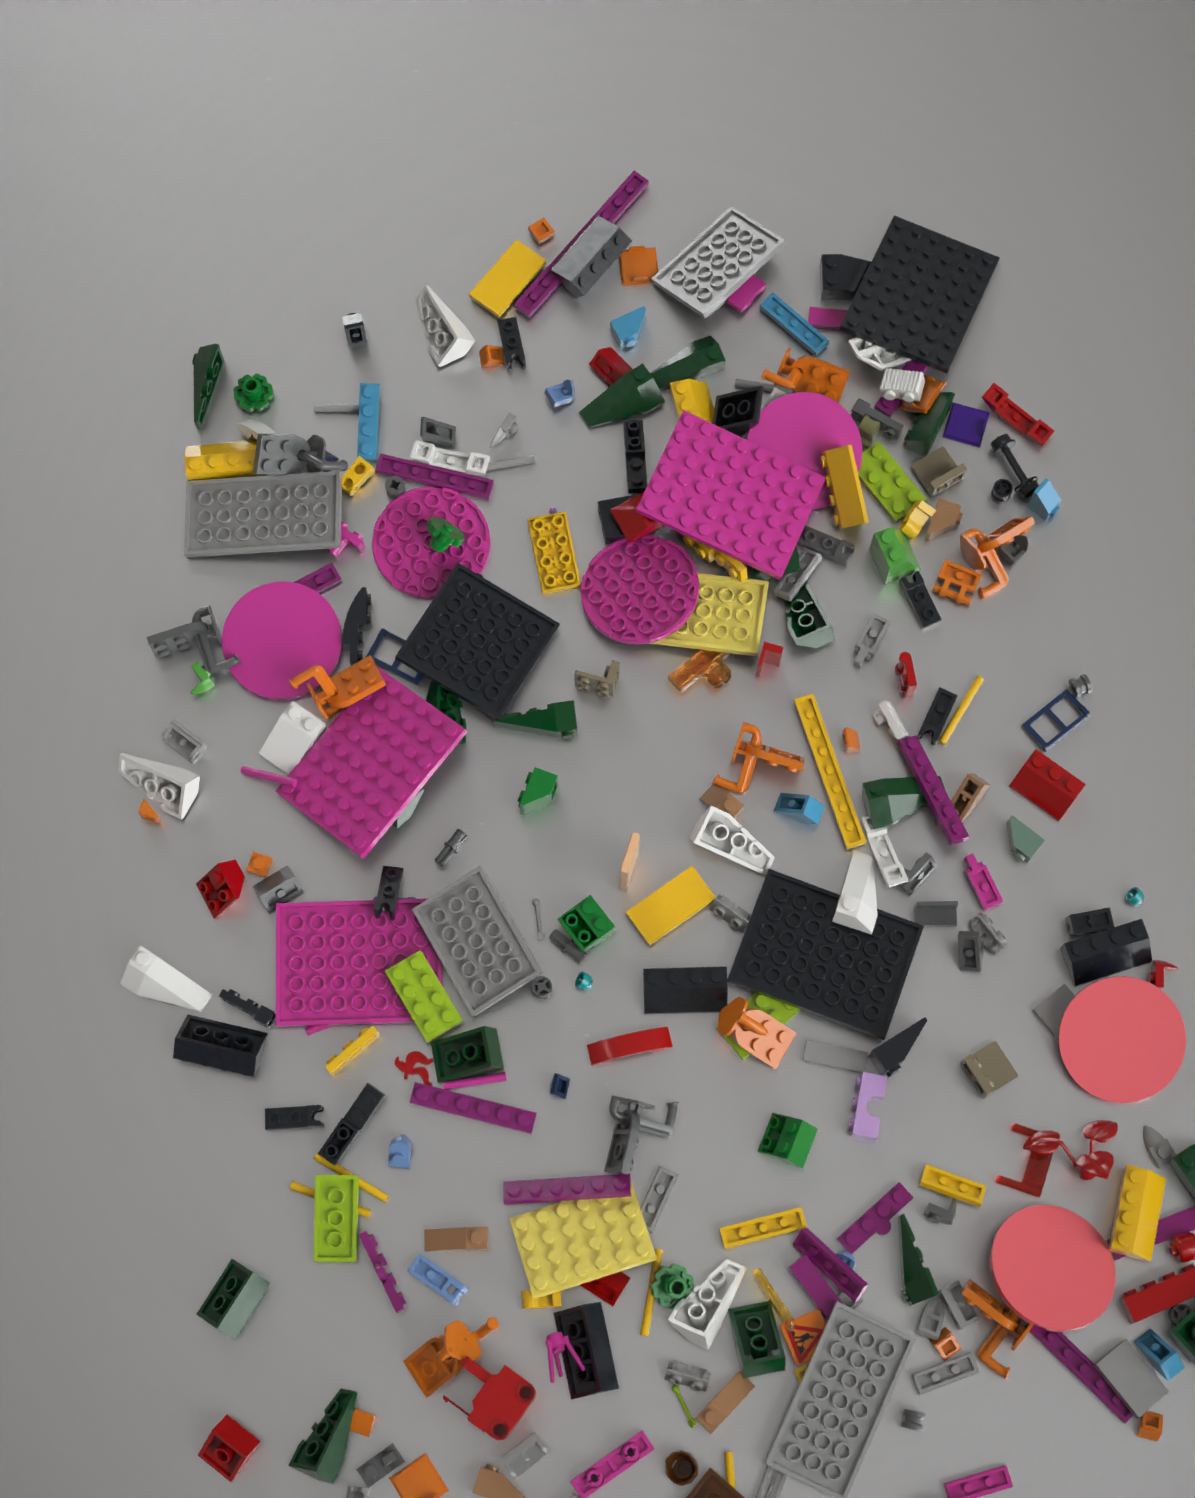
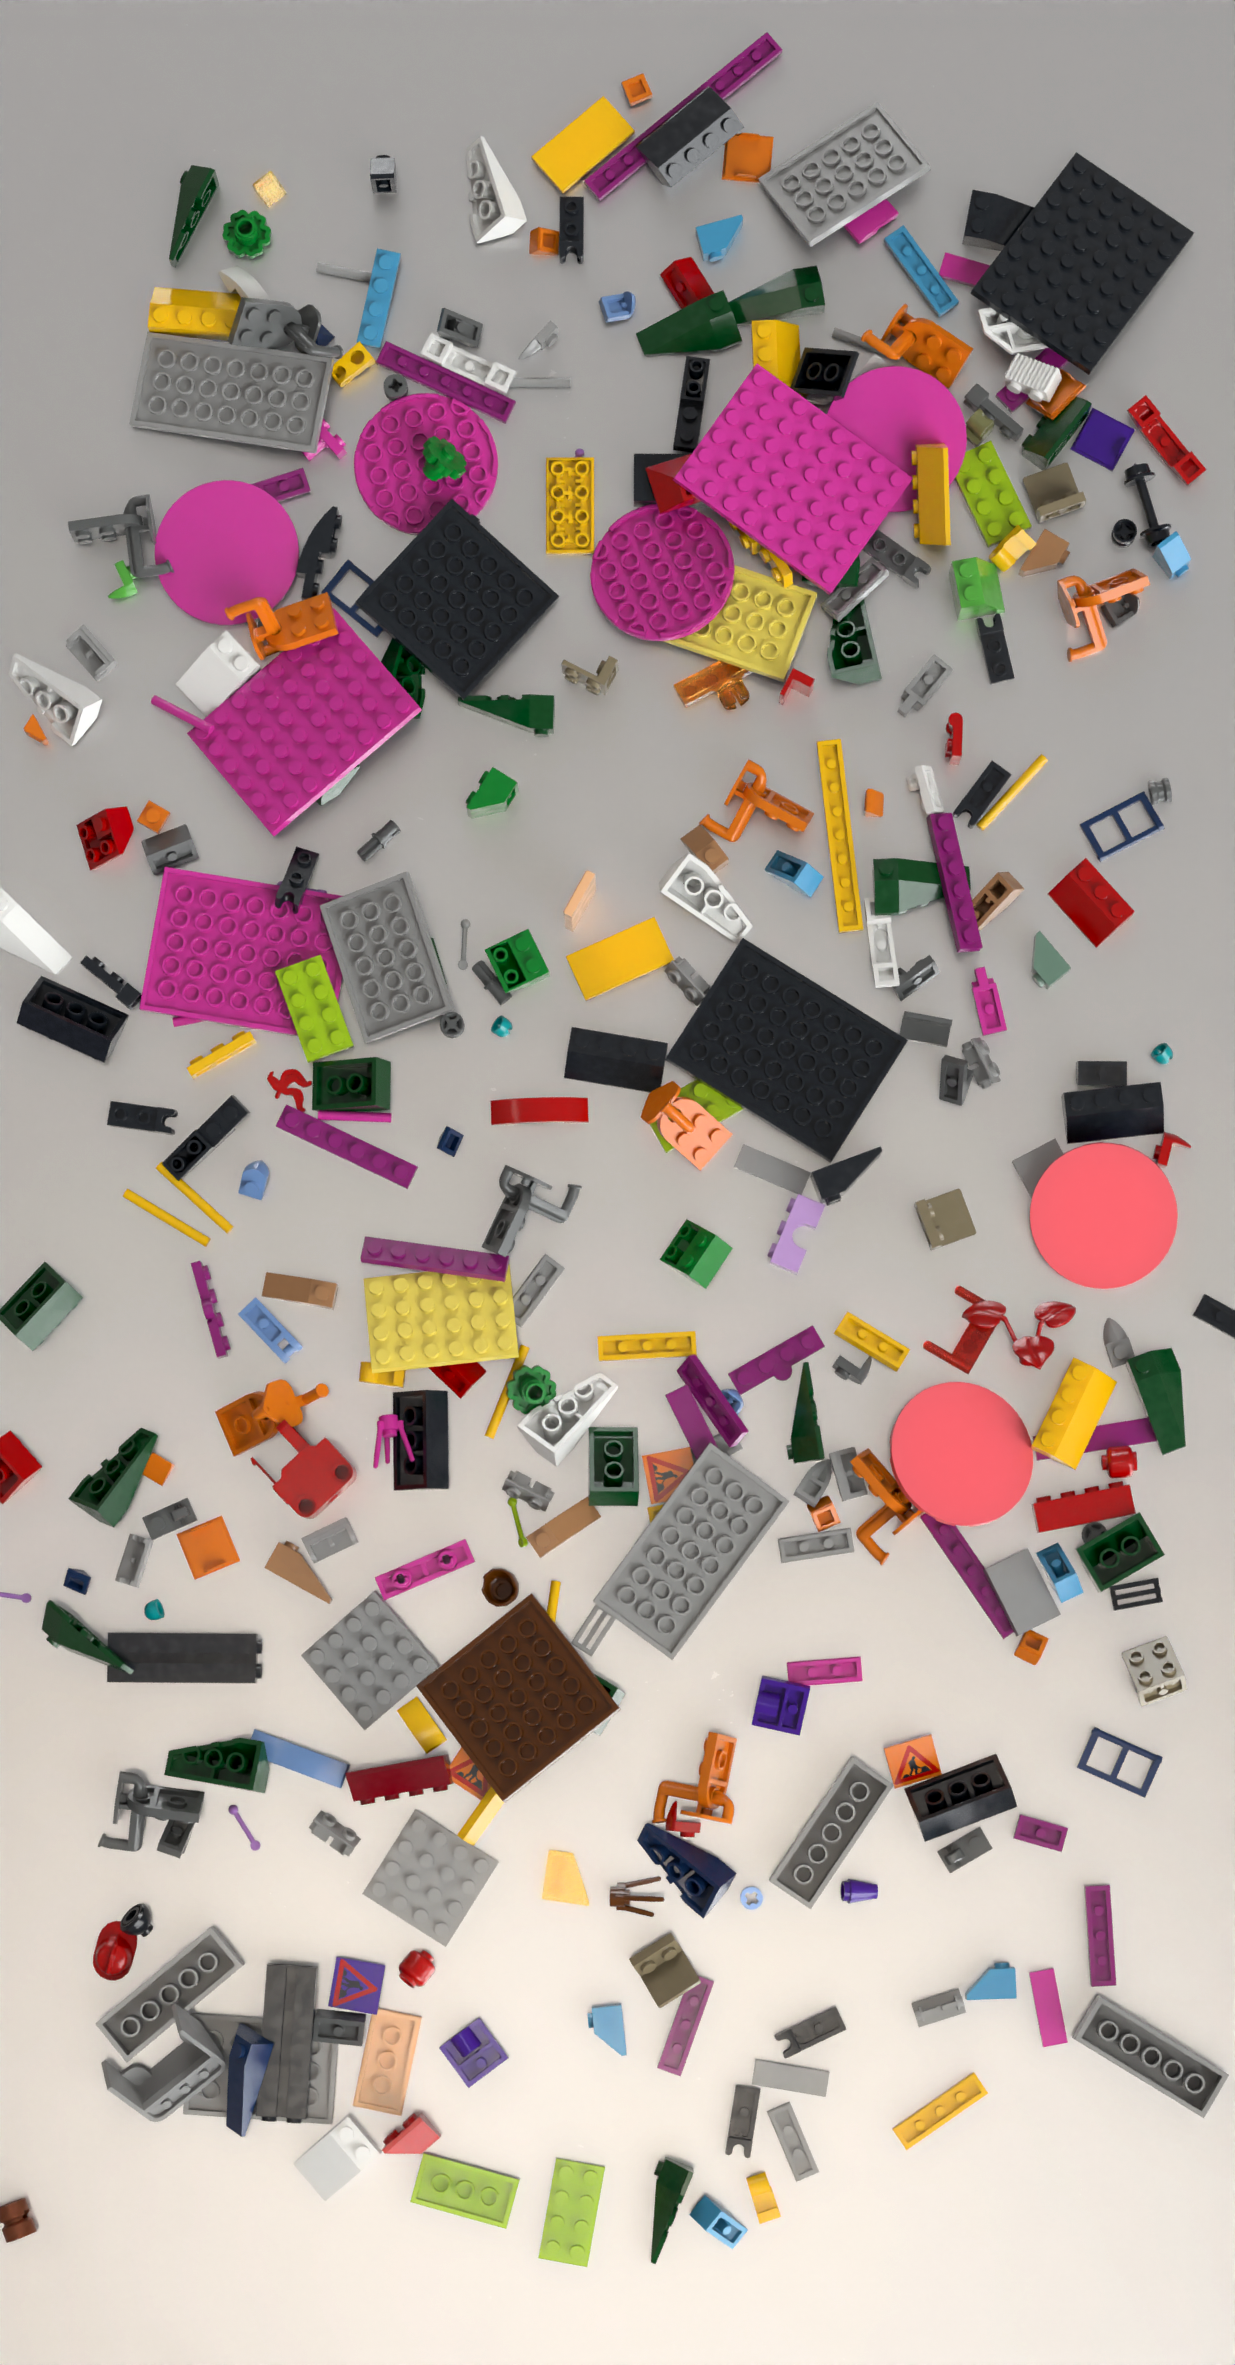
camera: 15 degrees right, 10 degrees up
lime plate [313,1174,359,1262] -> none
clear yellow tile [753,1268,795,1332] -> none
white wedge [832,850,878,935] -> none
dark grey wheel [901,1409,925,1431] -> none
orange plate [932,559,982,606] -> none
none -> clear yellow slope [253,171,287,208]

